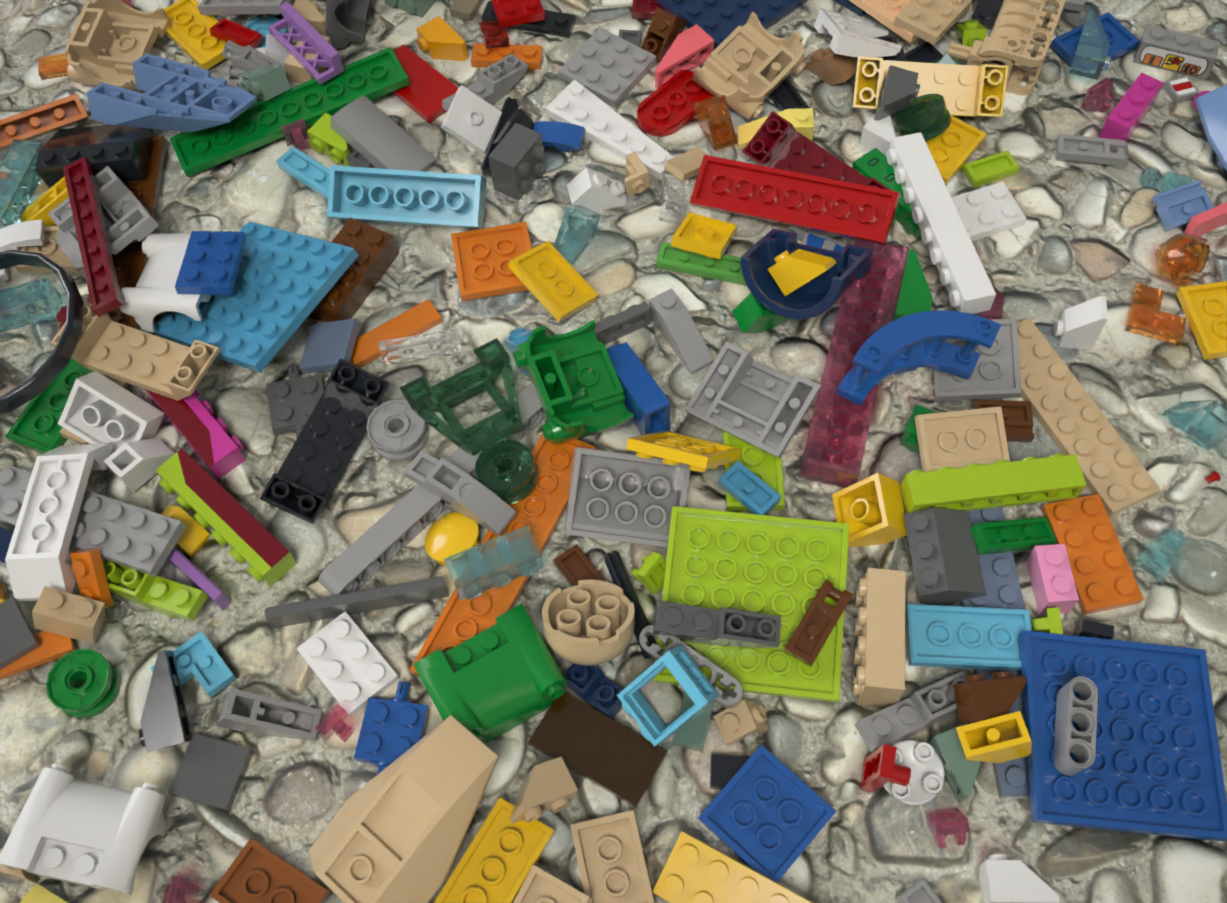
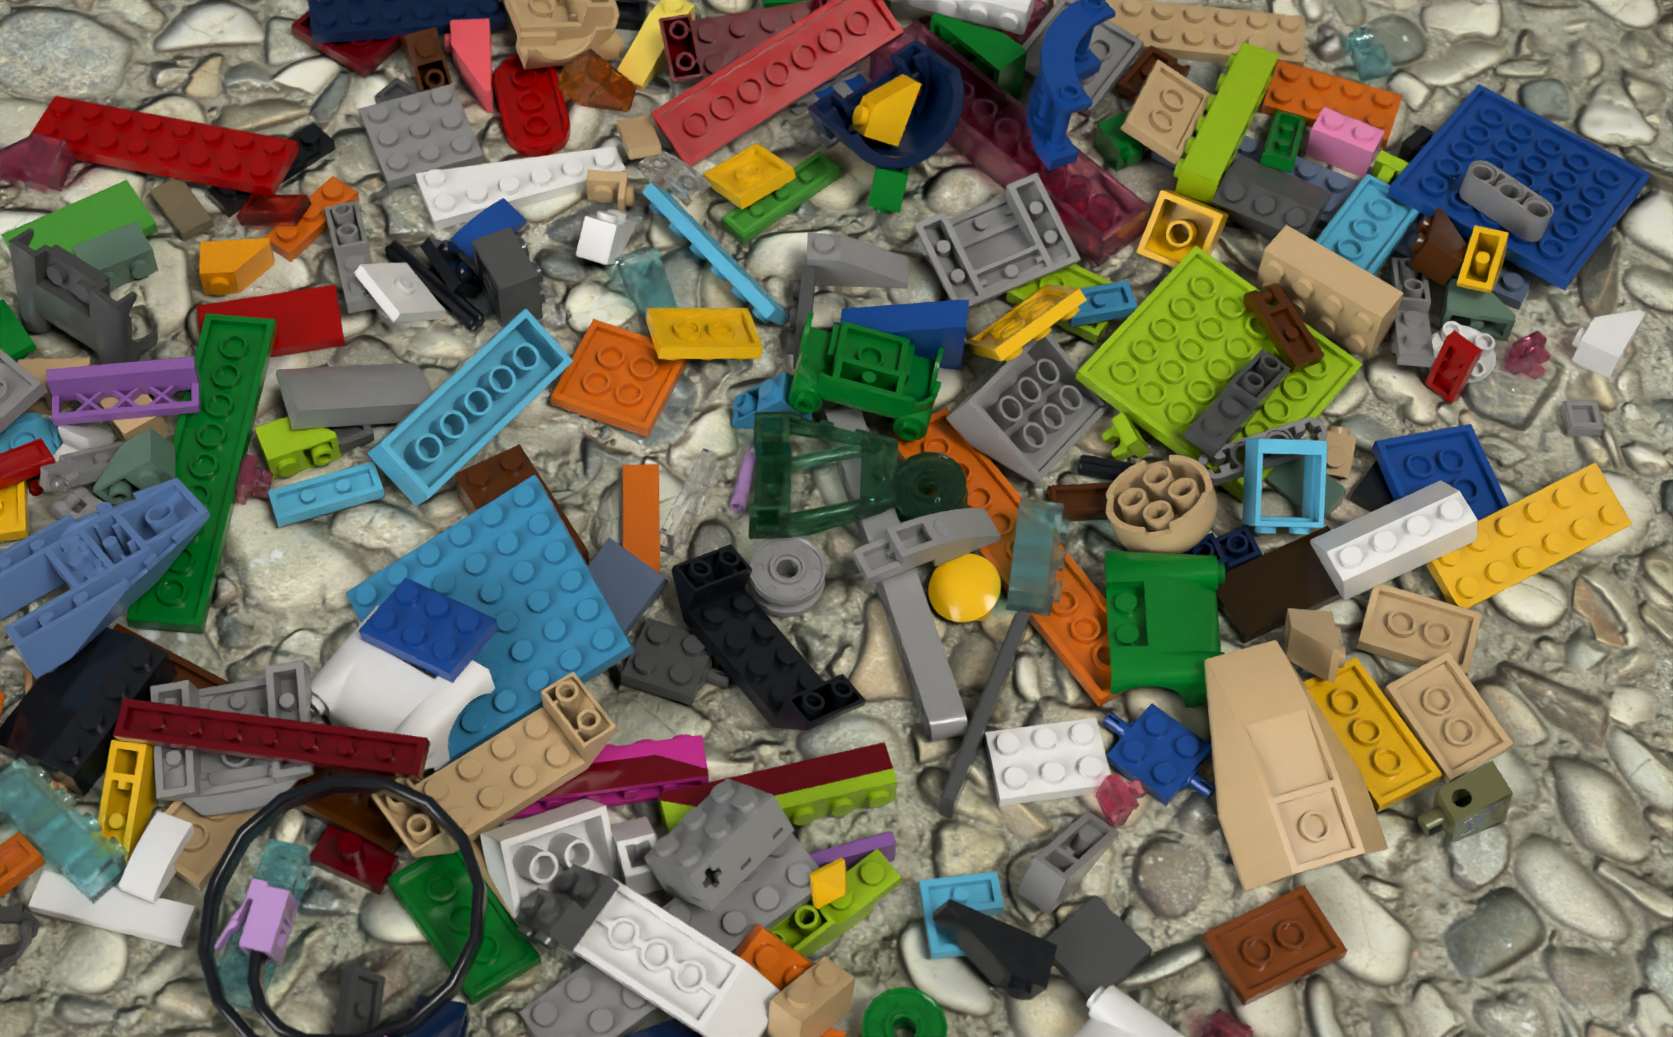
camera: 65 degrees left, 5 degrees down
none -> dark grey plate [514,864,620,953]
none -> medium azure plate [642,182,790,326]
none -> light grey piece [644,778,795,912]
none -> lavender piece [729,443,759,520]
none -> yellow slope [809,857,849,909]
none -> white slope [1310,480,1478,601]

